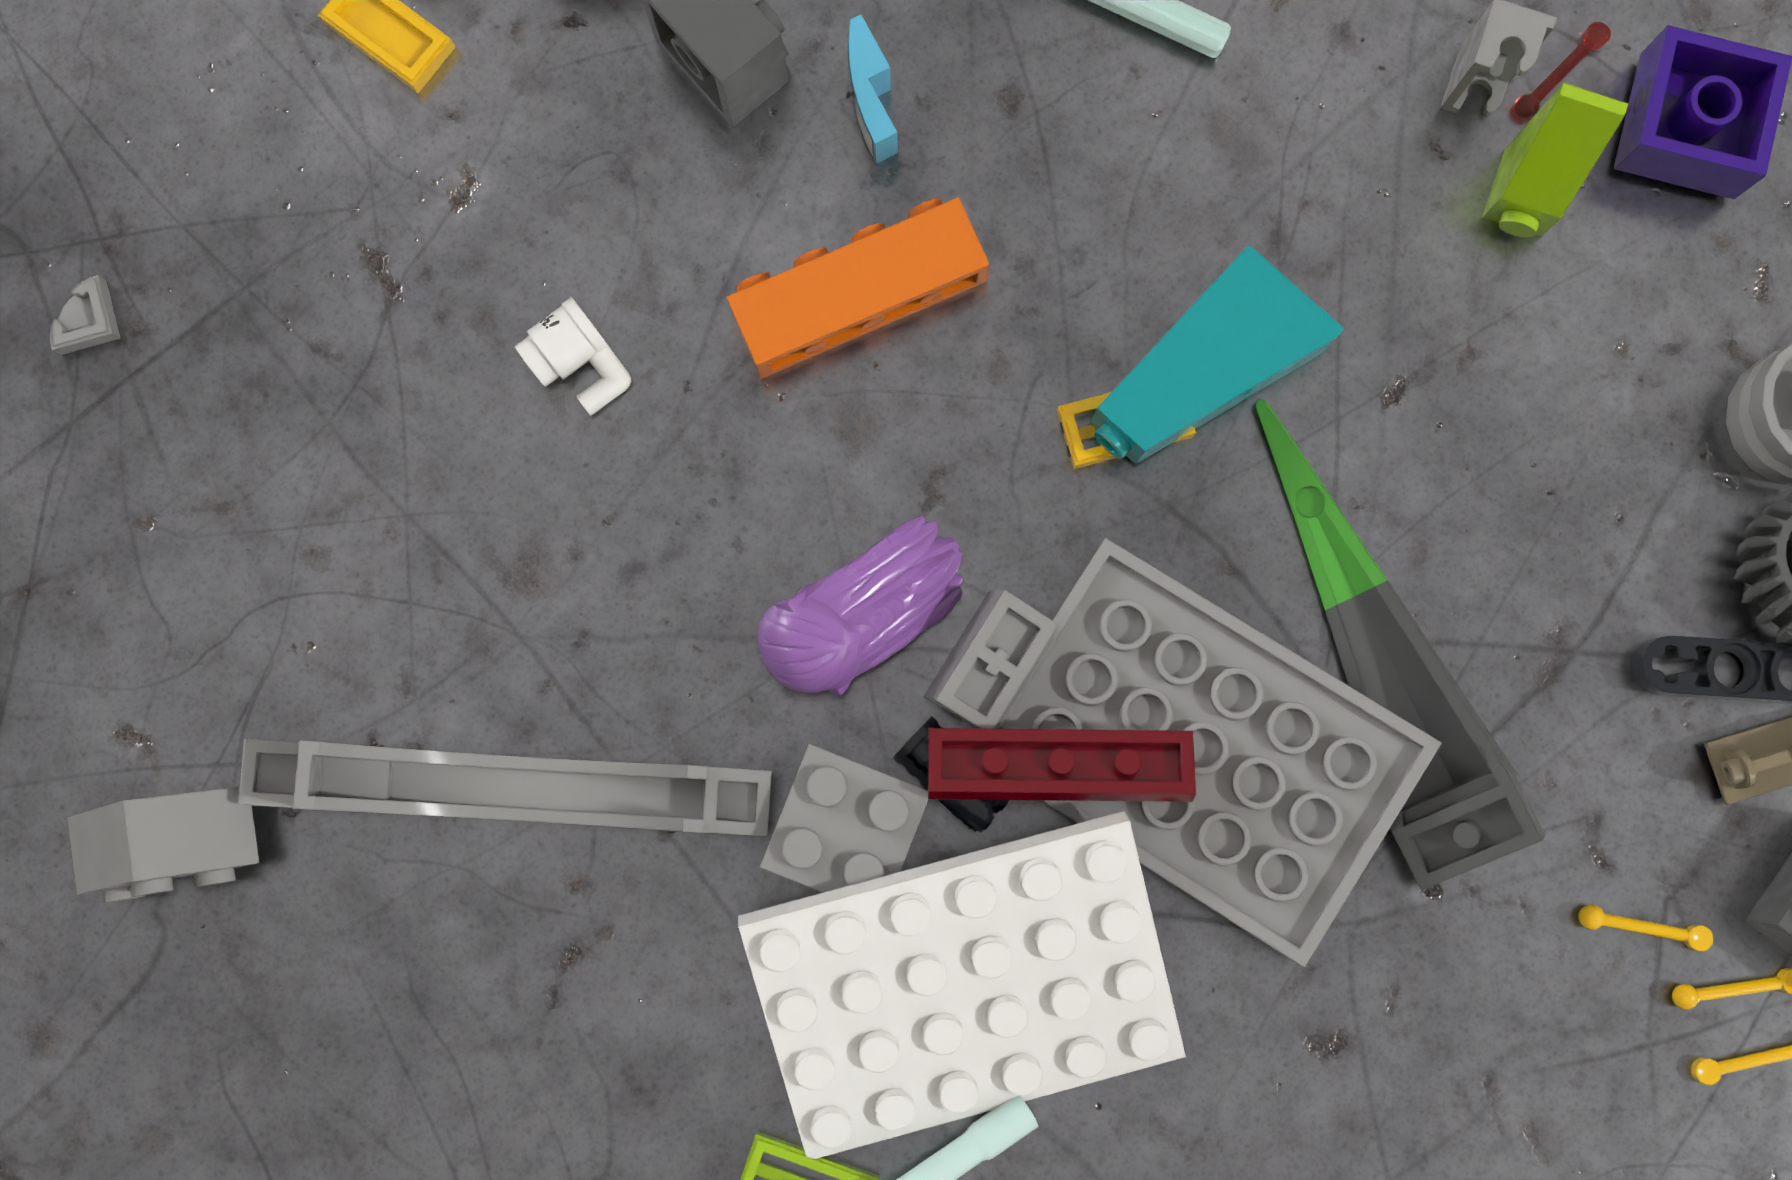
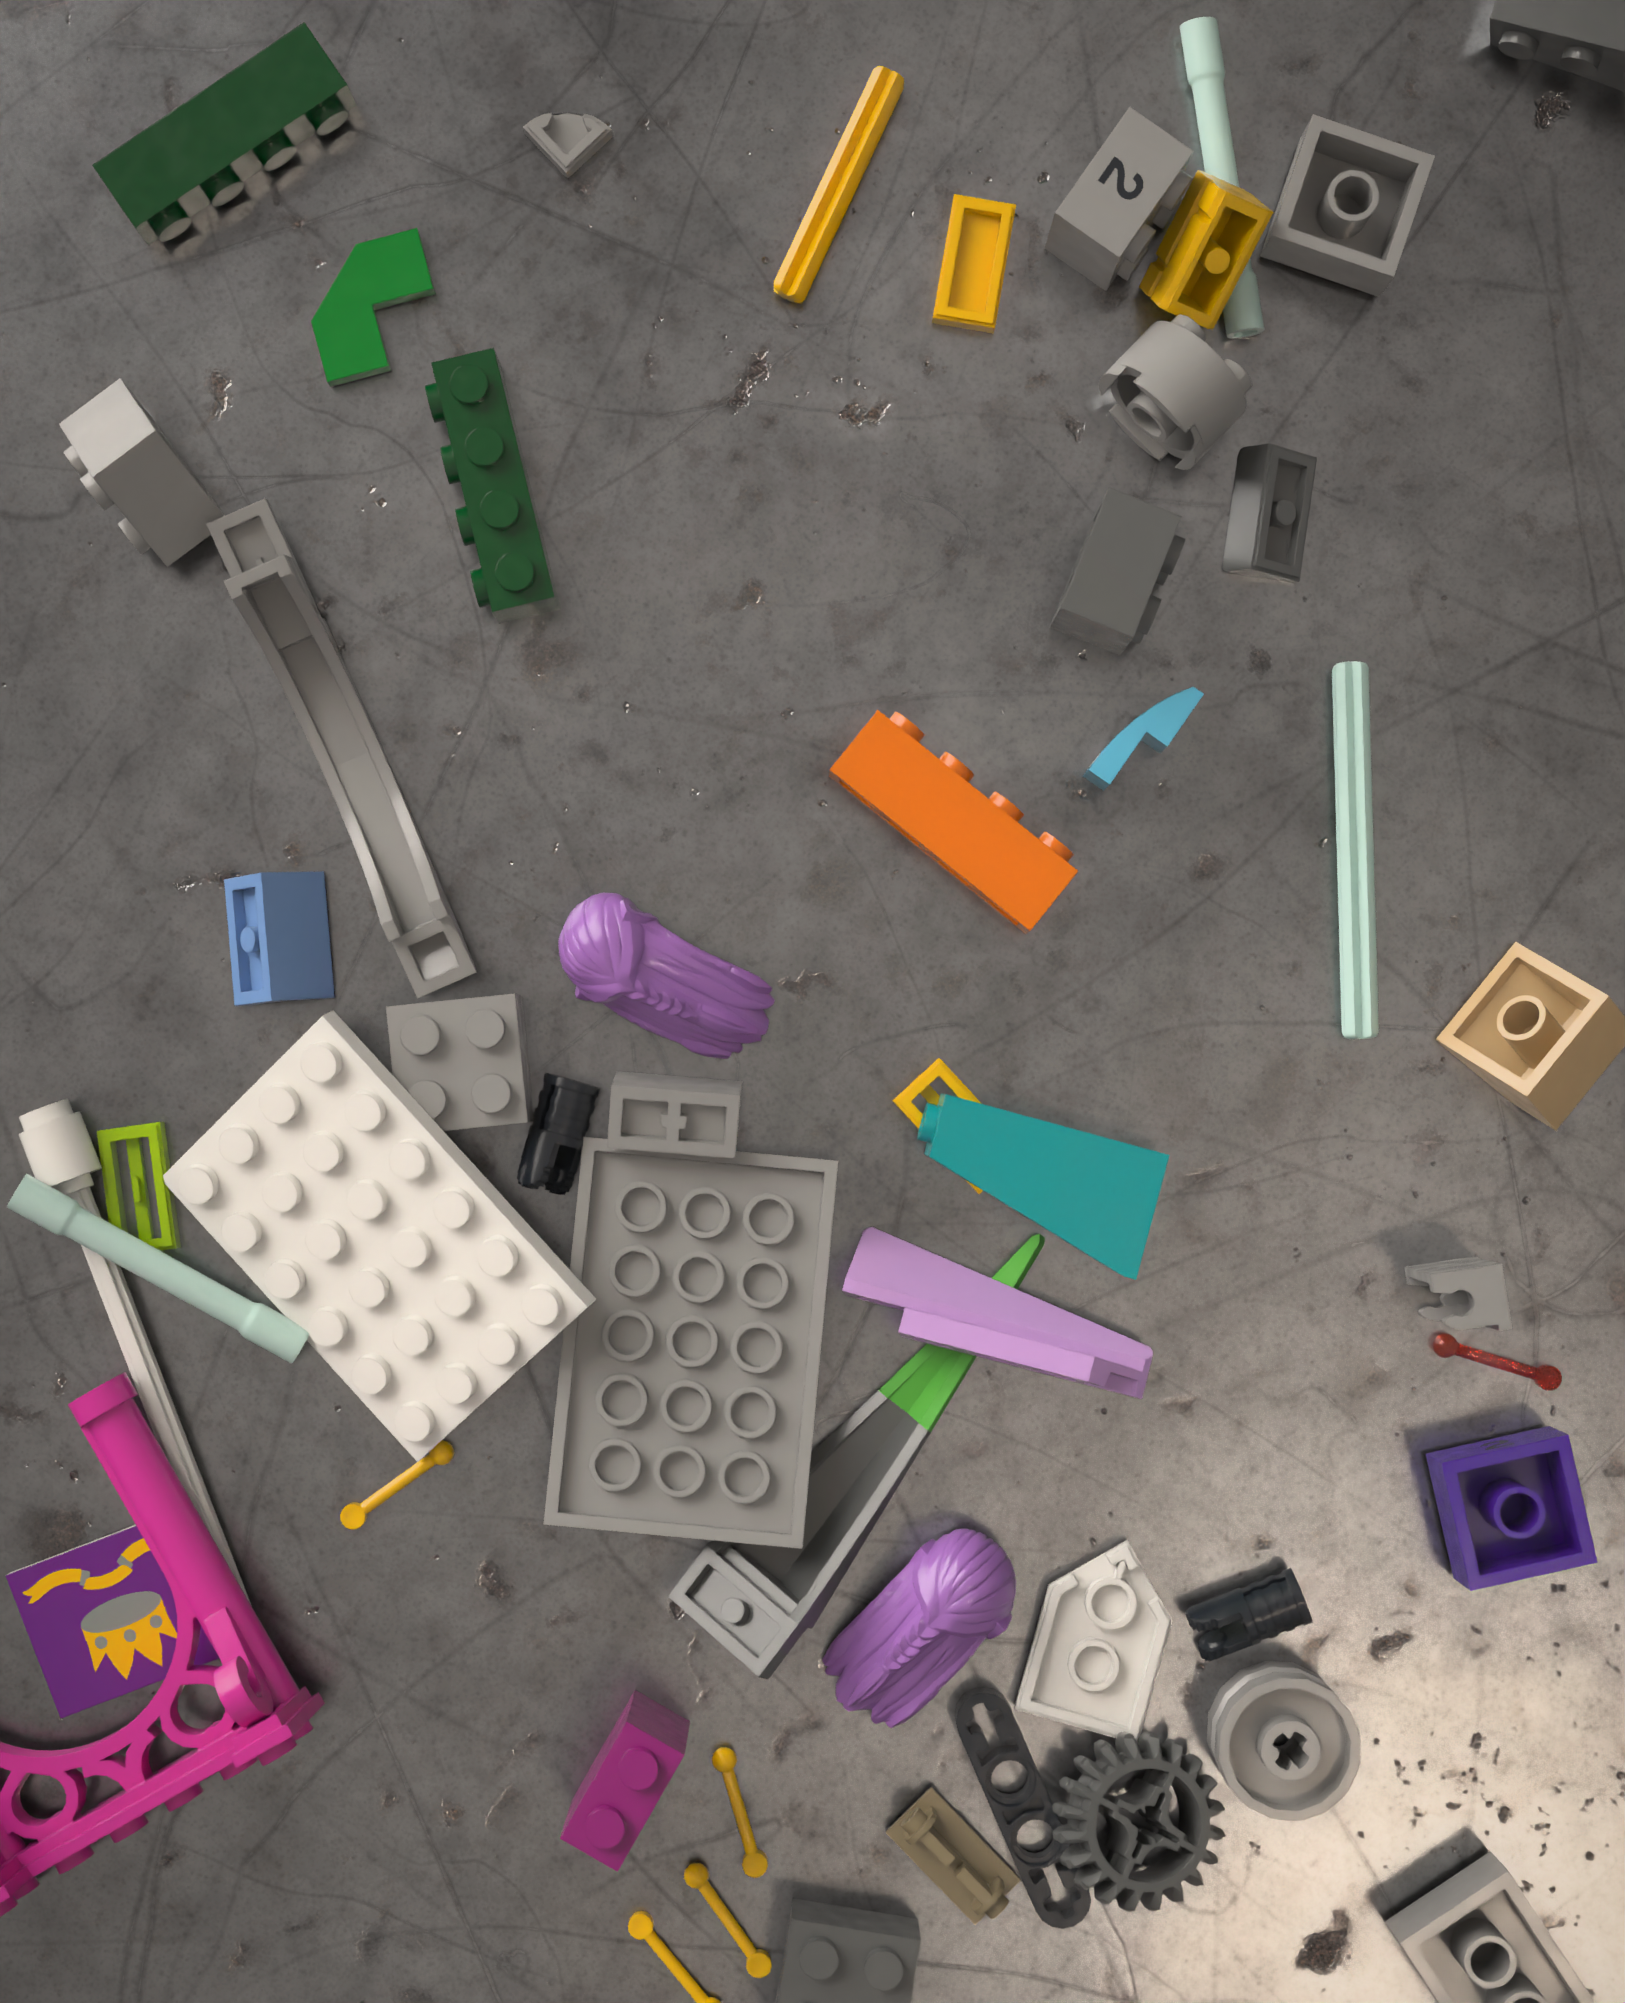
camera: 50 degrees right, 5 degrees up
white piece [514,296,631,416] -> none
dark red plate [928,728,1196,802] -> none
lime slope [1483,83,1628,237] -> none
none -> medium blue panel [224,871,335,1006]
none -> green tile [311,228,436,387]
none -> yellow hinge [340,1440,454,1530]
none -> dark green brick [425,348,561,624]
none -> magenta brick [560,1690,690,1872]
none -> yellow axle [774,66,904,303]
none -> medium lavender hair [822,1528,1016,1728]
none -> lavender wedge [842,1227,1153,1399]
none -> white tile [1014,1540,1172,1743]
none -> black hinge [1185,1568,1313,1662]

